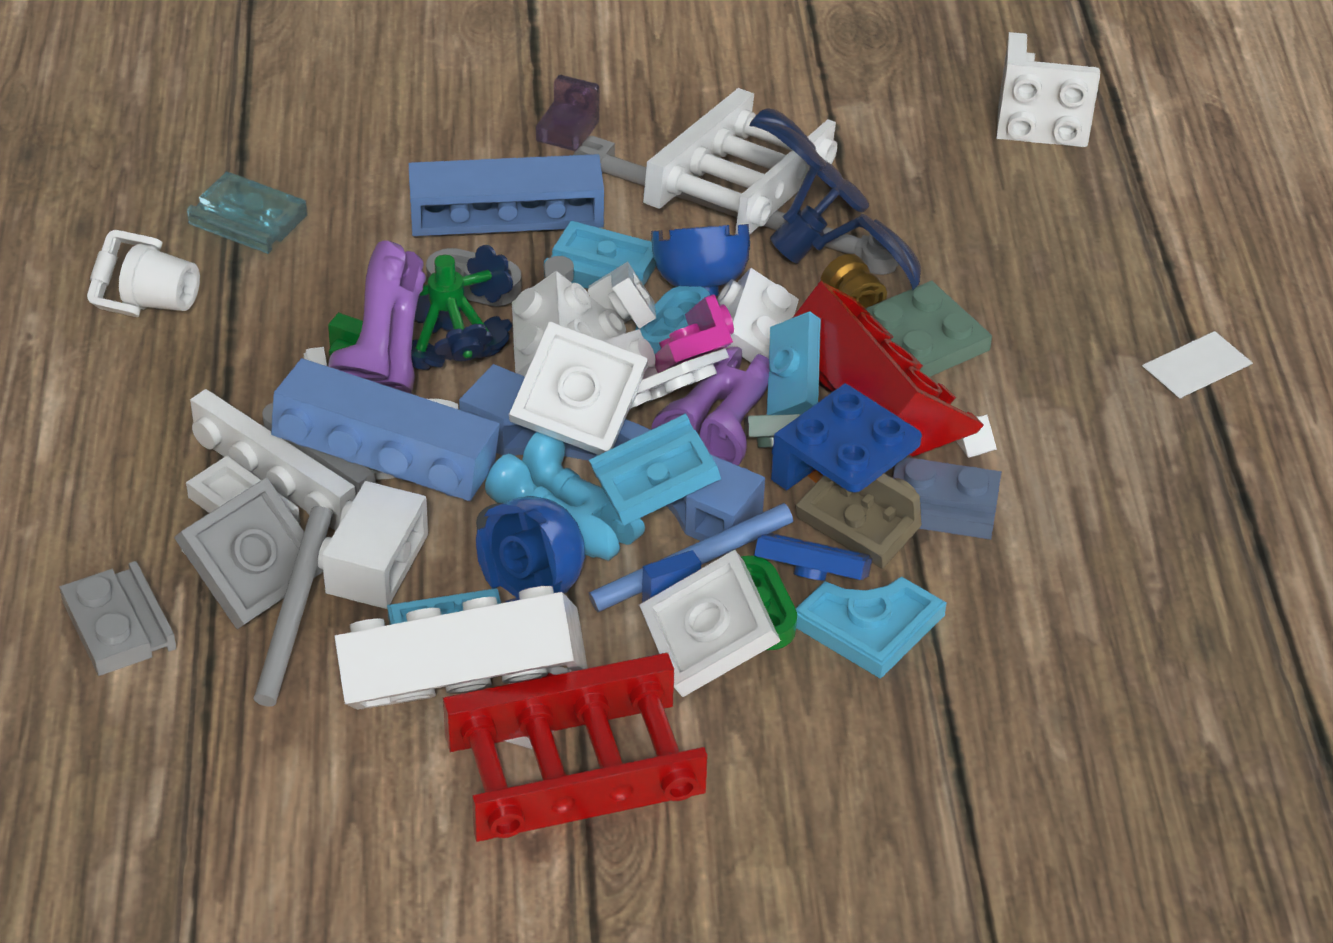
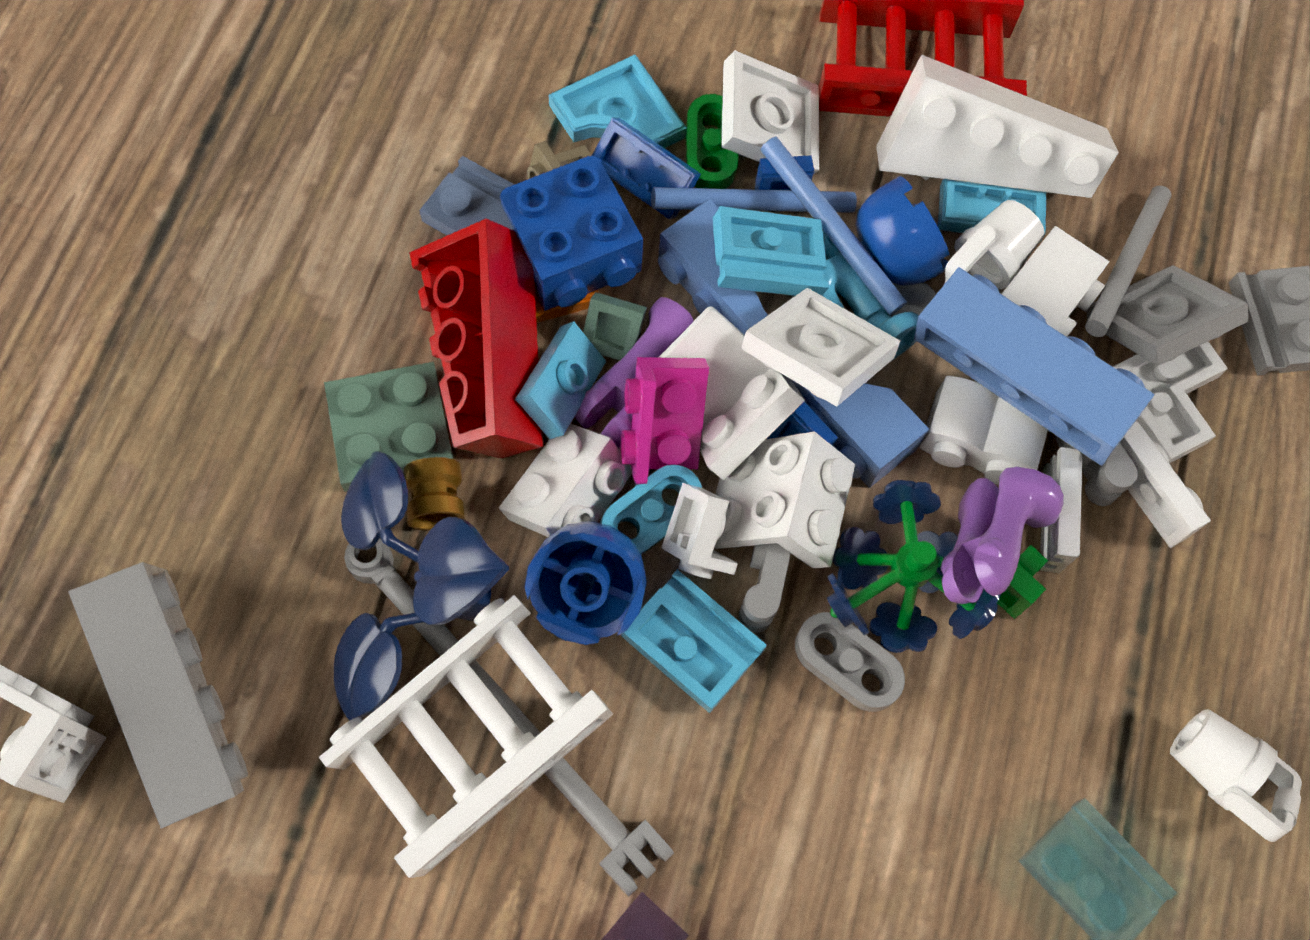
camera: 165 degrees left, 25 degrees up
medium blue brick [408,154,604,236] -> none
white piece [956,415,997,458] -> none
white sticker [1142,331,1253,398] -> none
none -> light grey wedge [68,562,248,828]
none -> medium blue bar [760,136,907,315]
none -> white piece [945,200,1045,289]

